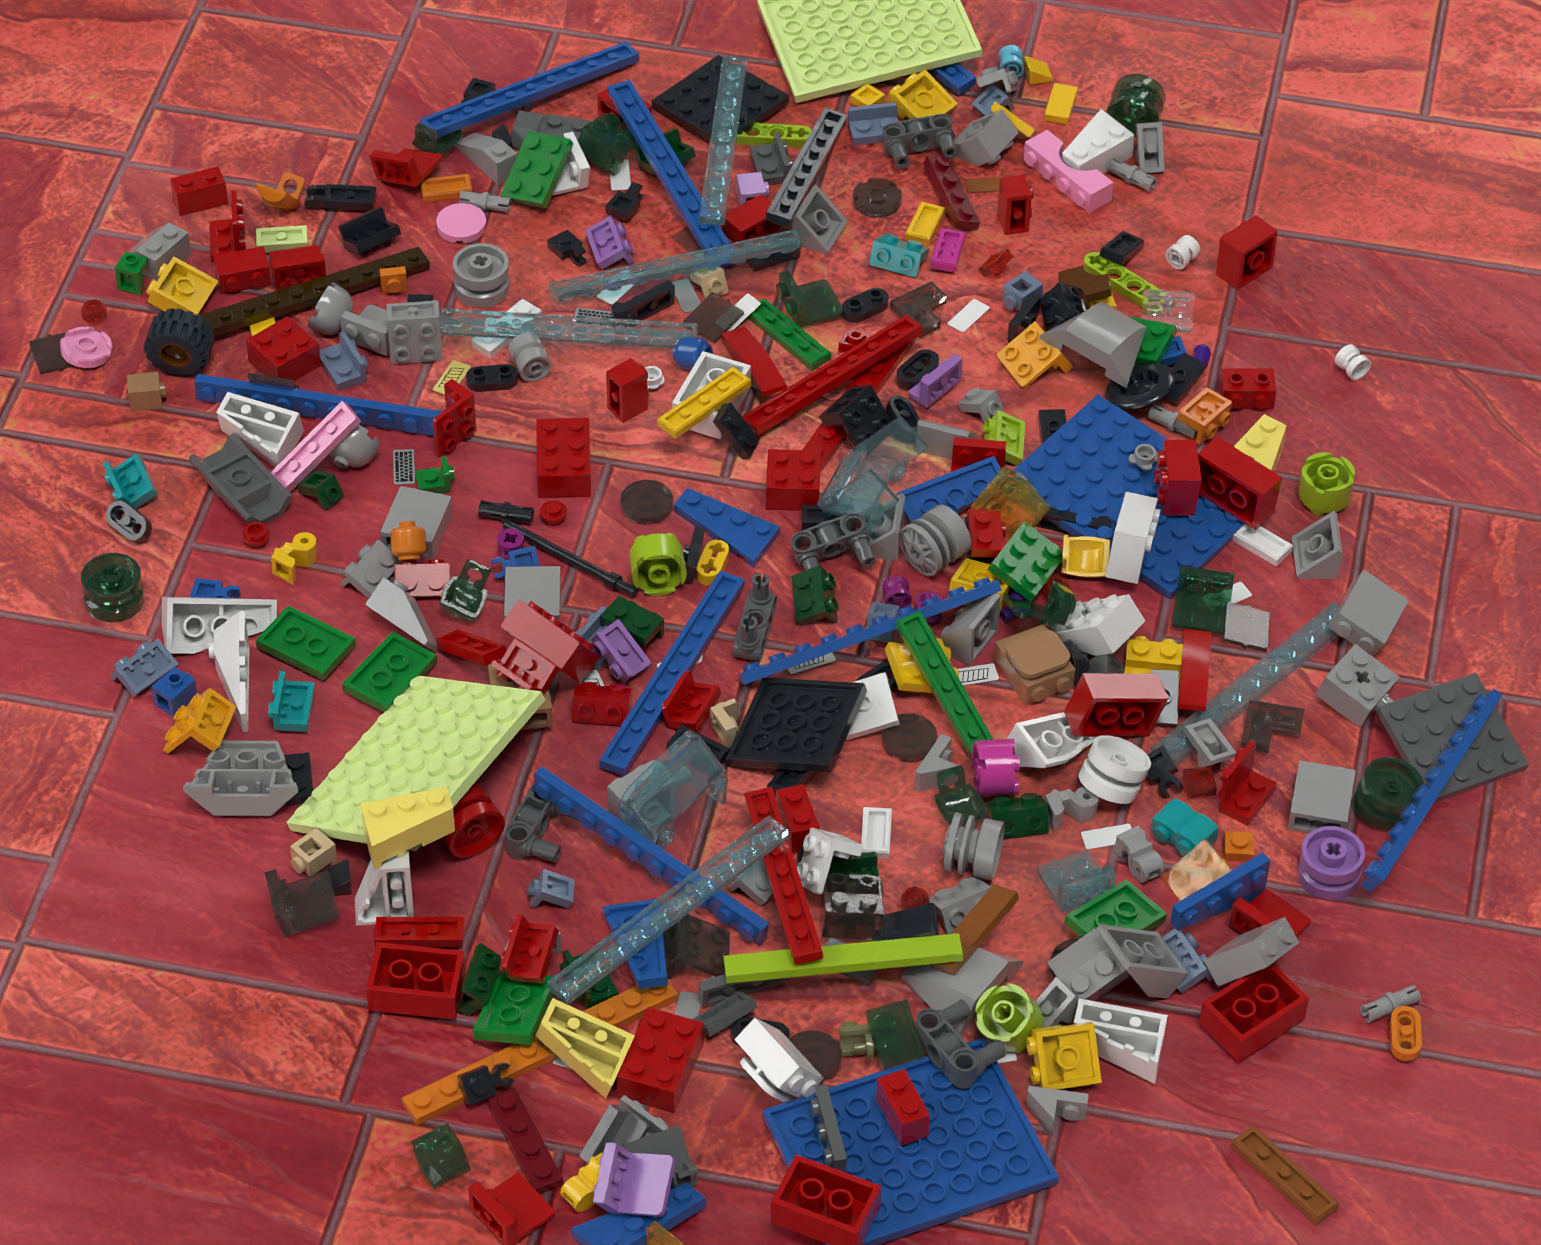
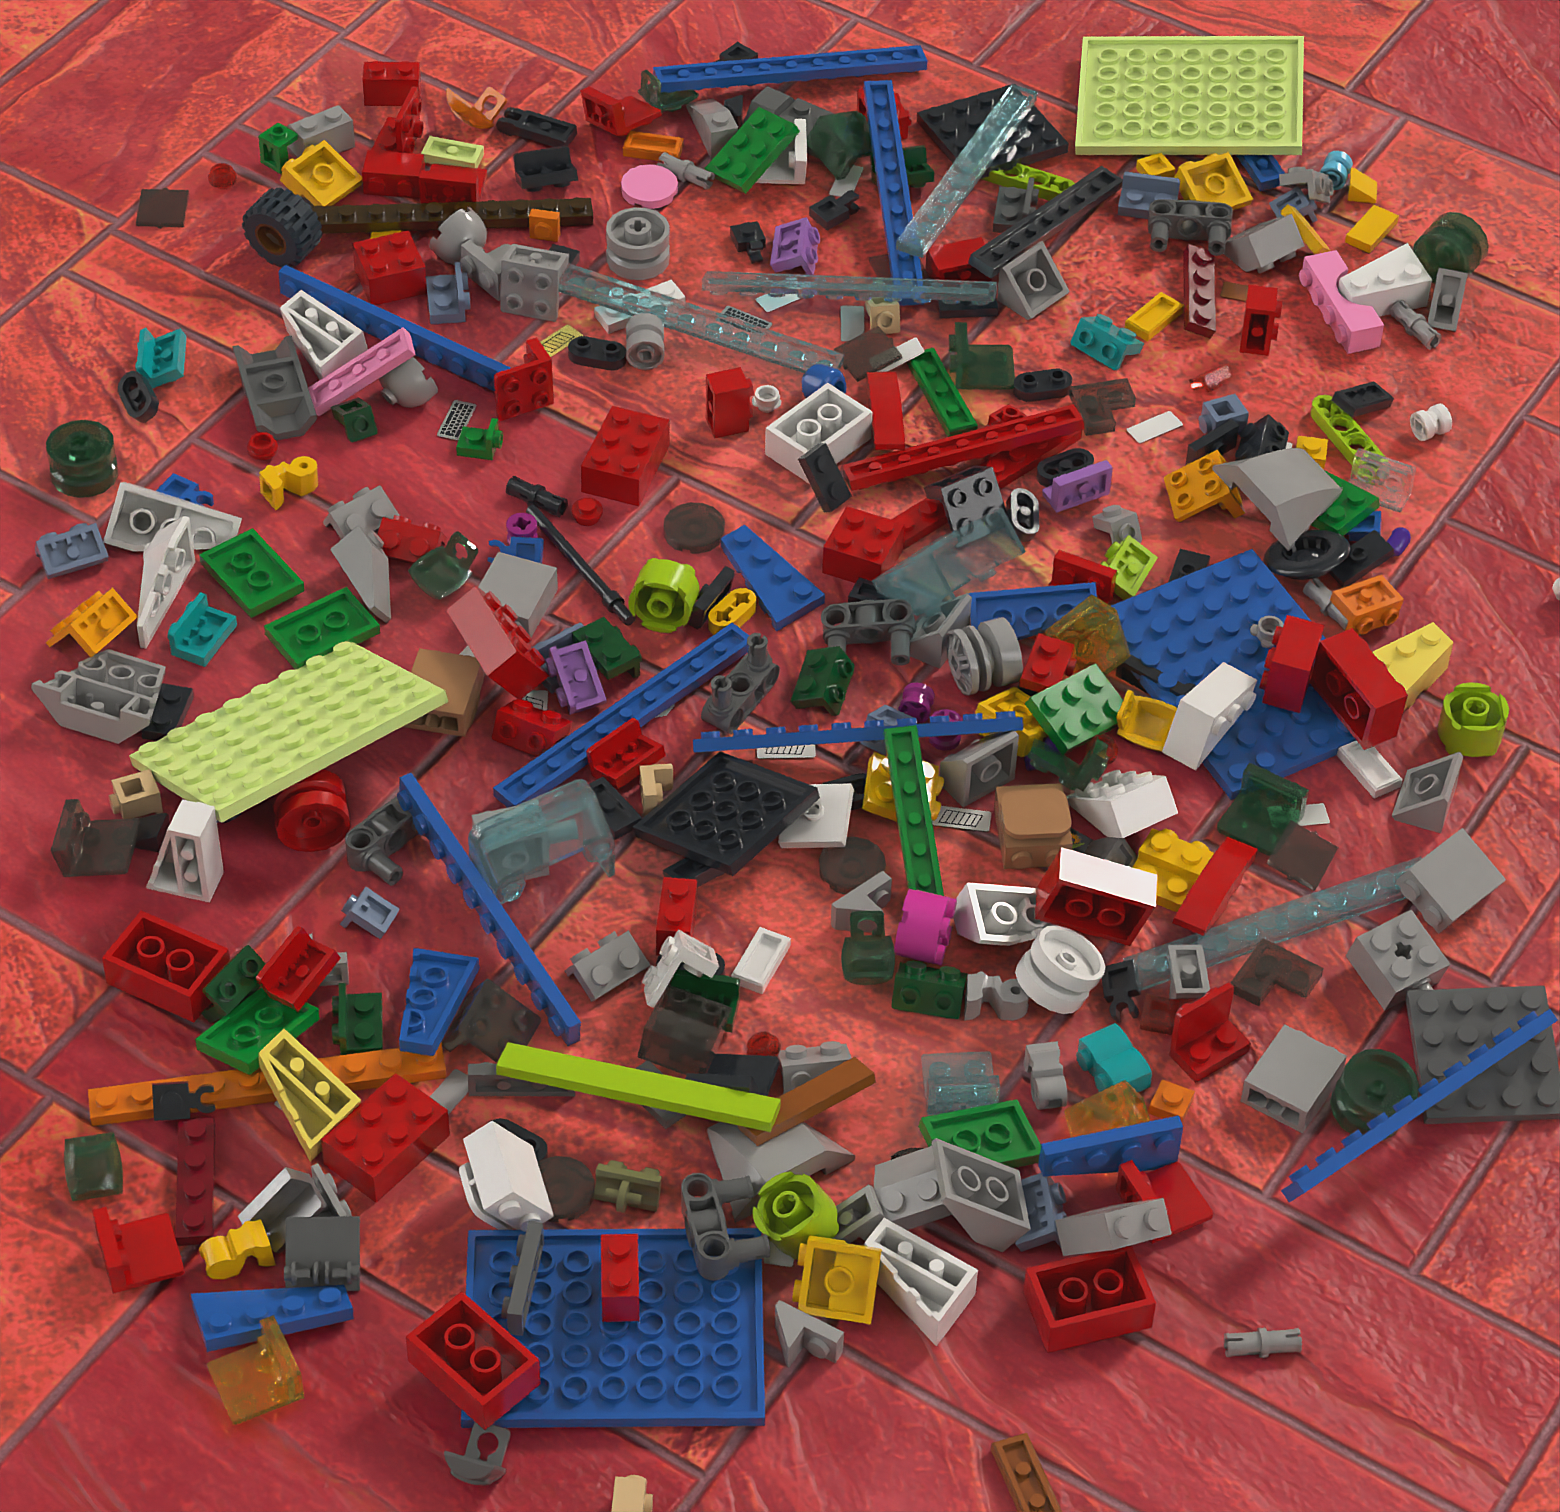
camera: 20 degrees right, 0 degrees up
bright pink tile [60,327,113,368] -> none
medium nougat brick [127,372,167,412] -> none
blue brick [151,667,197,717] -> none
clear smoke piece [247,373,299,389] -> none
light yellow wedge [360,787,455,870] -> none
red plate [374,917,464,947] -> none
light grey brick [380,486,453,560] -> none
orange head [390,521,427,561] -> none
red plate [436,630,506,666] -> none
bracket [491,638,560,696] -> none
clear light blue plate [547,816,789,1005] -> none
medium lavender bracket [593,1143,676,1217] -> none
black plate [611,280,675,331] -> none
yellow tile [657,367,751,439] -> none
dark grey plate [693,991,758,1037] -> none
lavender brick [737,172,769,206] -> none
red plate [744,787,824,965] -> none
clear smoke tile [853,178,902,218] -> none
clear green plate [864,999,925,1069] -> none
light grey slope [916,420,978,460] -> none
dark pink plate [930,228,966,272] -> none
light grey wheel [943,812,1005,881] -> none
reddish brown tile [1058,265,1112,303] -> none
black plate [1062,640,1090,684] -> none
white sticker [1081,824,1131,849] -> none
plate [1150,669,1179,727] -> none
red brick [1216,215,1278,291] -> none
red brick [1219,368,1276,409] -> none
medium lavender wheel [1297,826,1365,901] -> none
orange plate [1390,1006,1422,1061] -> none

